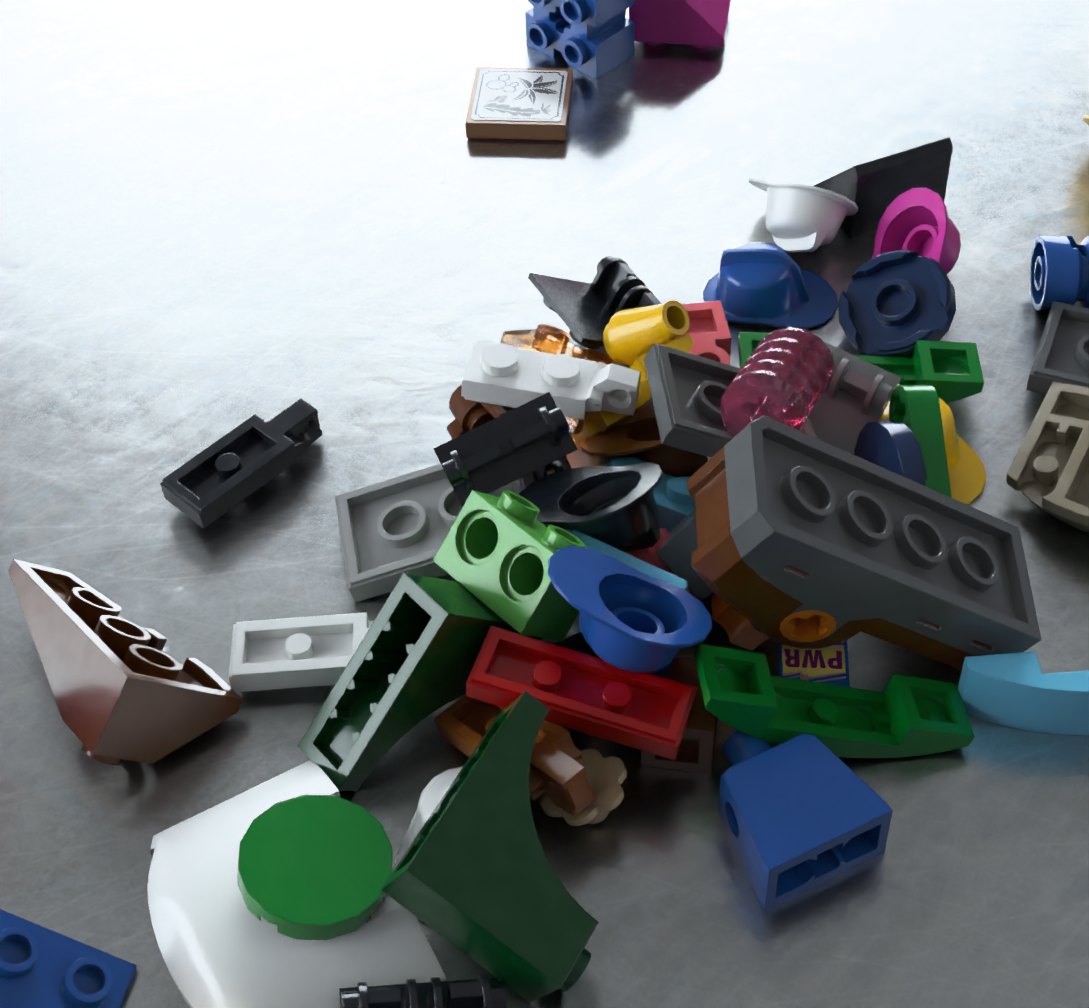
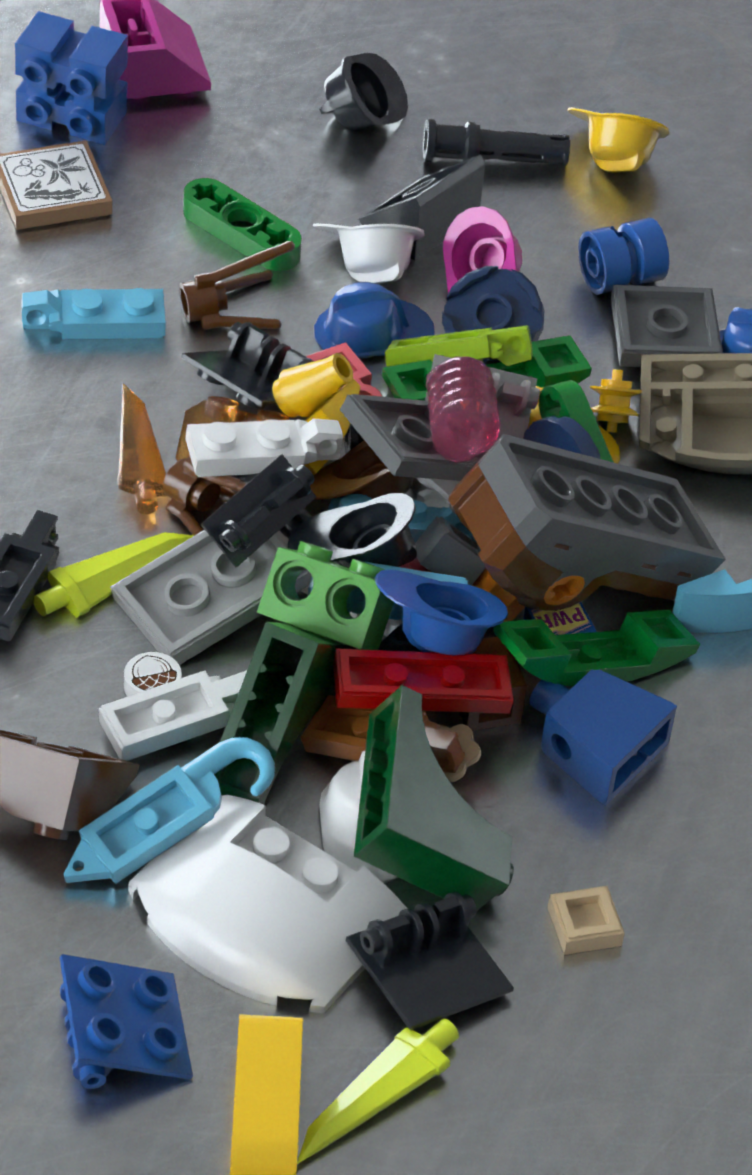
camera: 30 degrees left, 0 degrees up
green tile [237,794,393,940] -> none
none -> medium azure hinge [22,288,166,339]
none -> neon yellow bar [34,532,193,618]
none -> medium azure plate [63,737,275,884]
none -> clear orange bar [117,383,167,515]
none -> white tile [124,652,182,697]
none -> reddish brown plant [179,241,295,330]
none -> green beam [183,178,302,271]
none -> black piece [319,53,408,131]
none -> lime hinge [385,325,533,367]
none -> black pin [423,118,570,166]
none -> yellow wheel [590,369,642,433]

